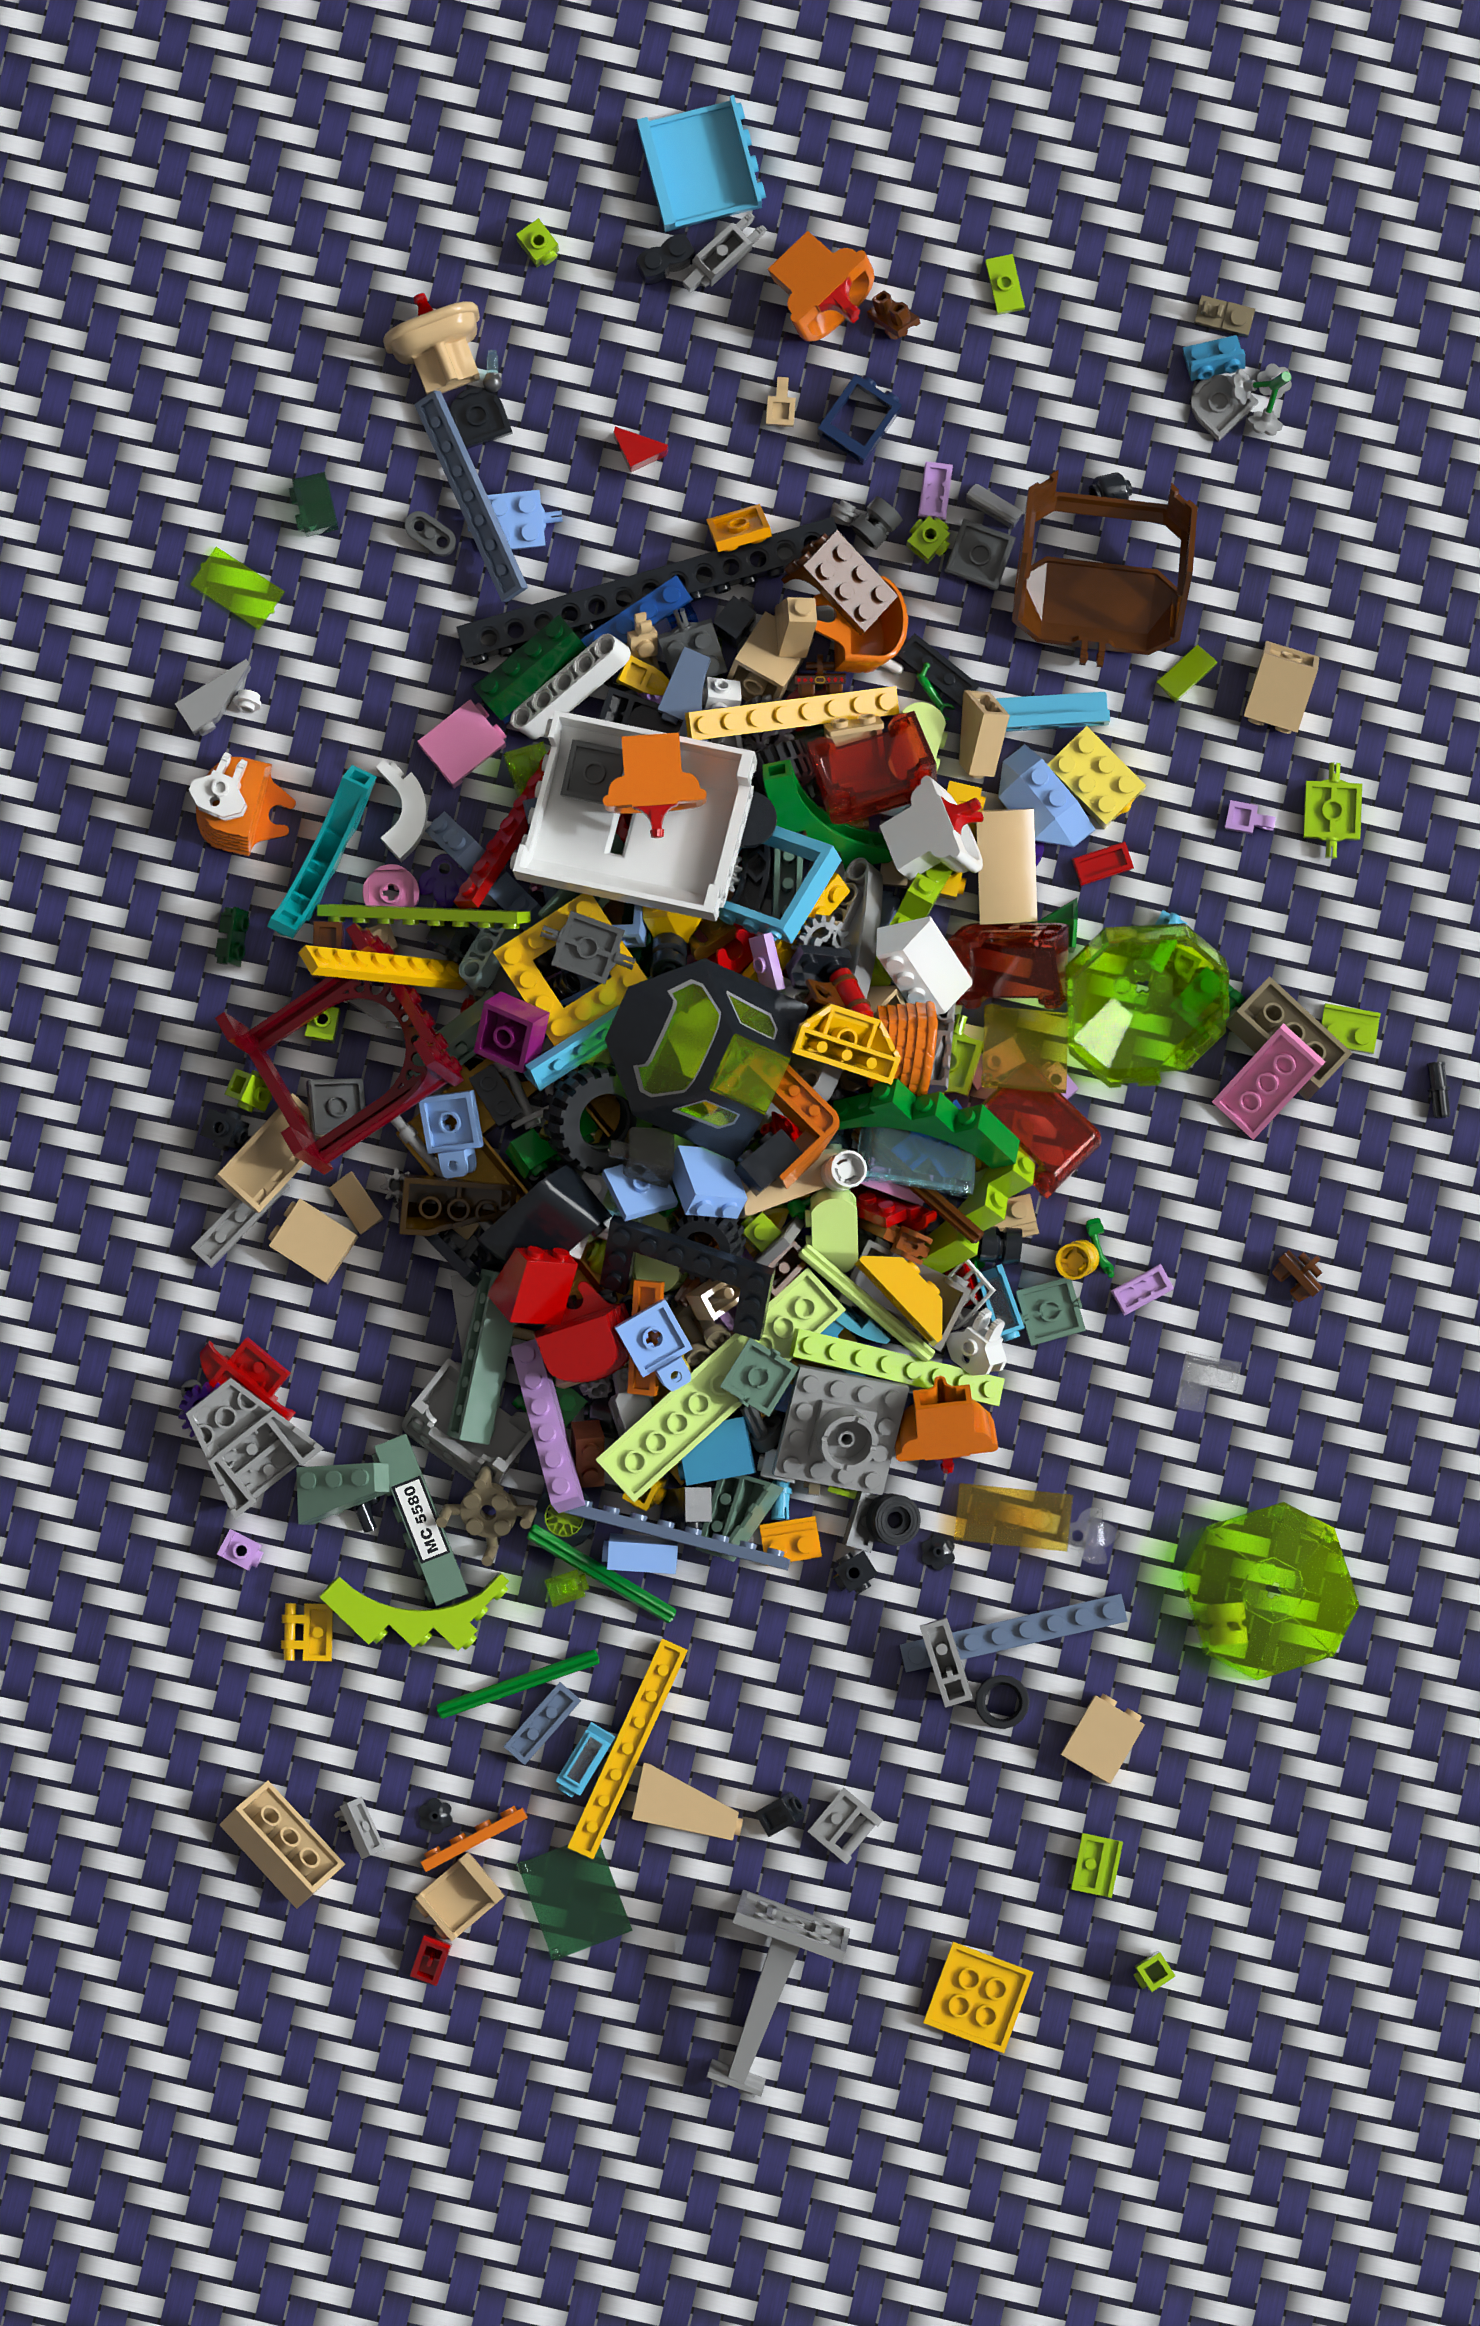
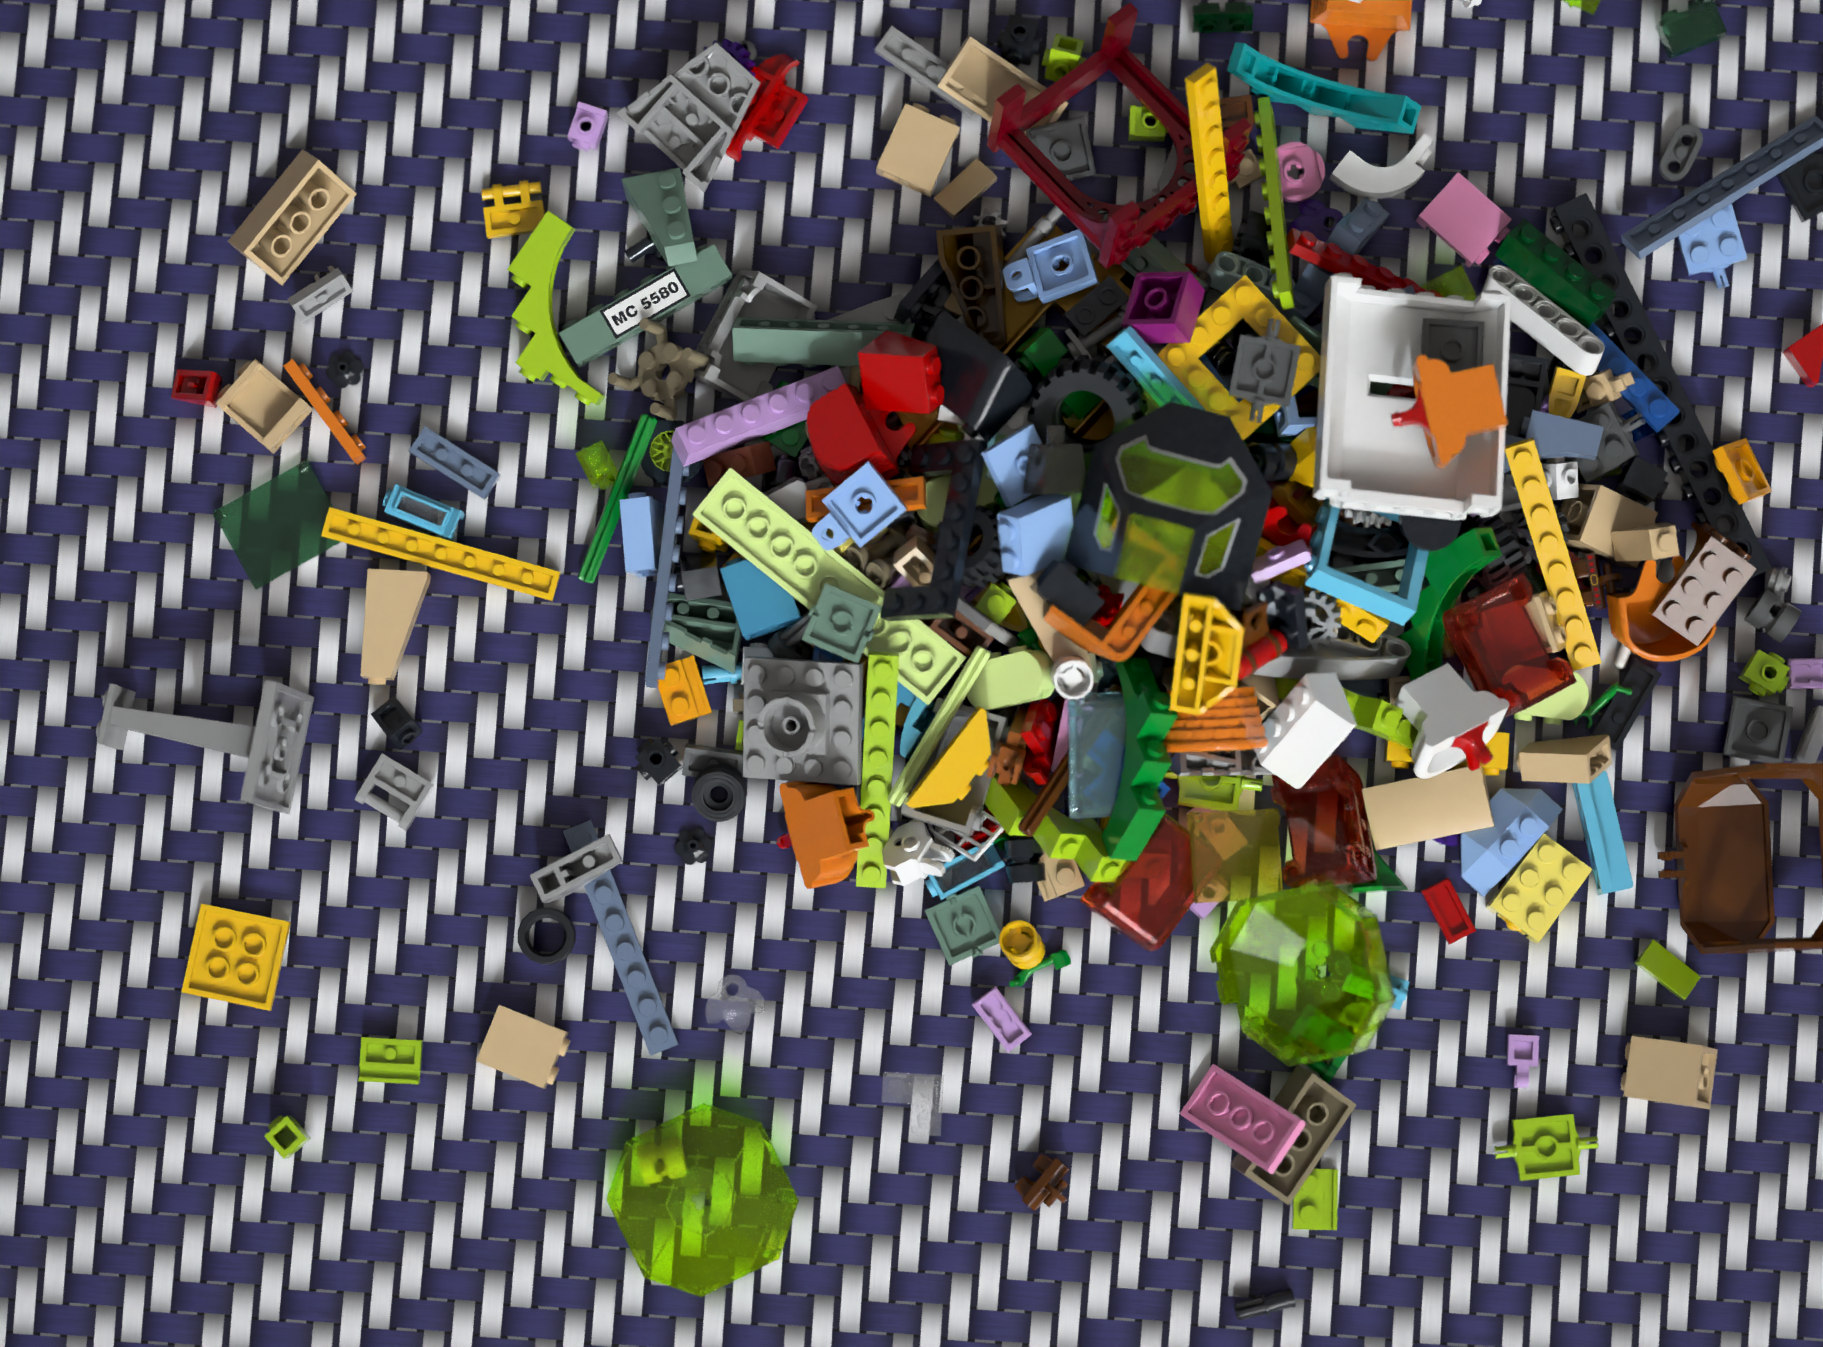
camera: 85 degrees right, 0 degrees up
green axle [436,1650,600,1719] -> none
clear yellow tile [954,1483,1074,1552] -> none

